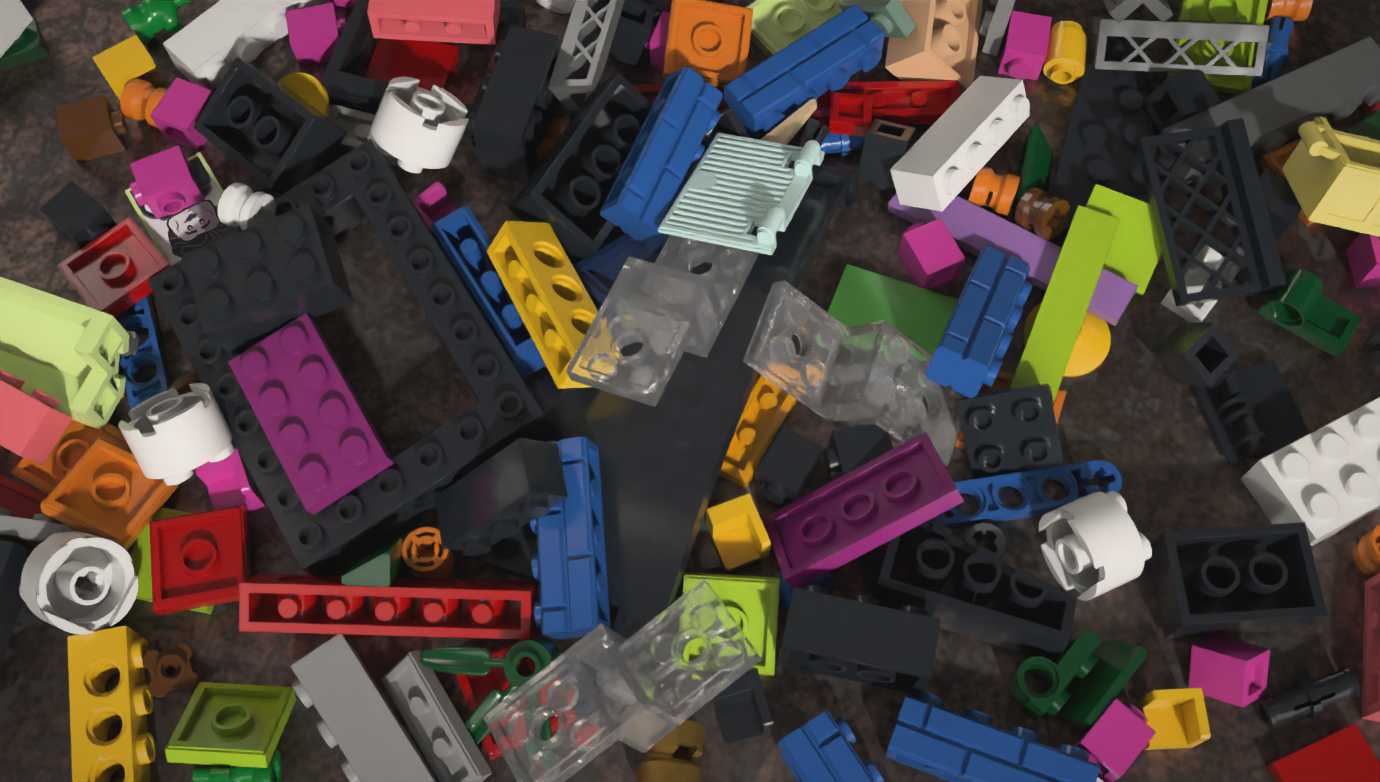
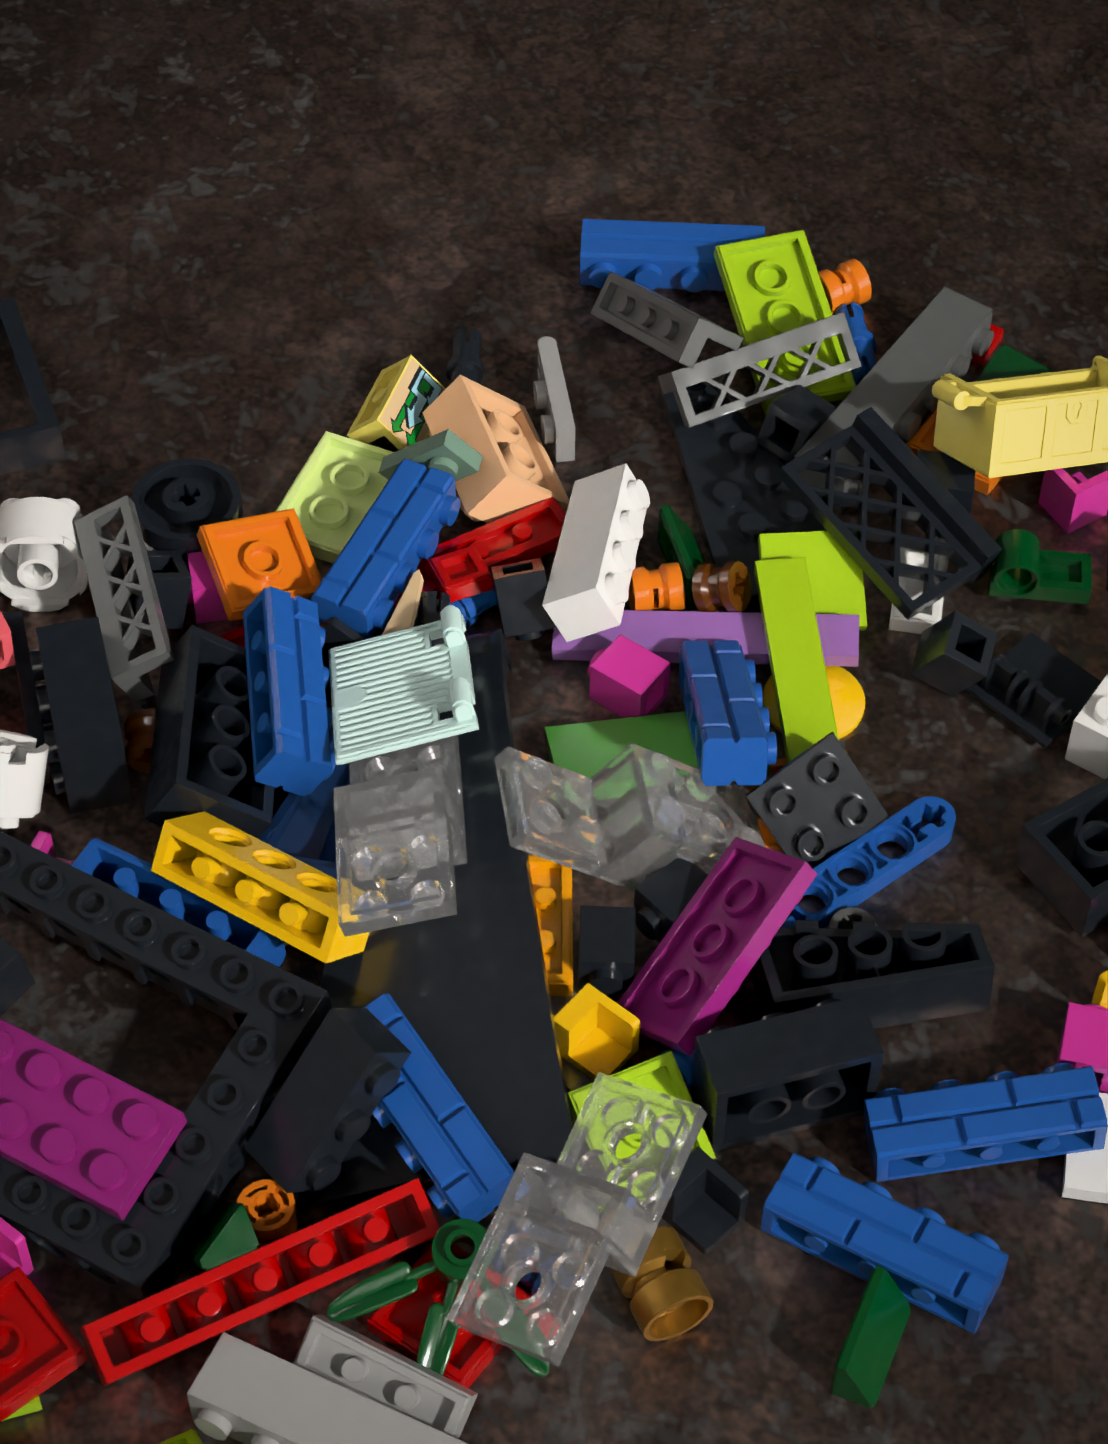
camera: 30 degrees left, 15 degrees down
dark pink brick [998,10,1052,80] -> none
dark green plate [1008,627,1102,722] -> none
white brick [1039,491,1152,601] -> none
yellow brick [1043,21,1087,84] -> none
dark green slope [1056,641,1147,734] -> none

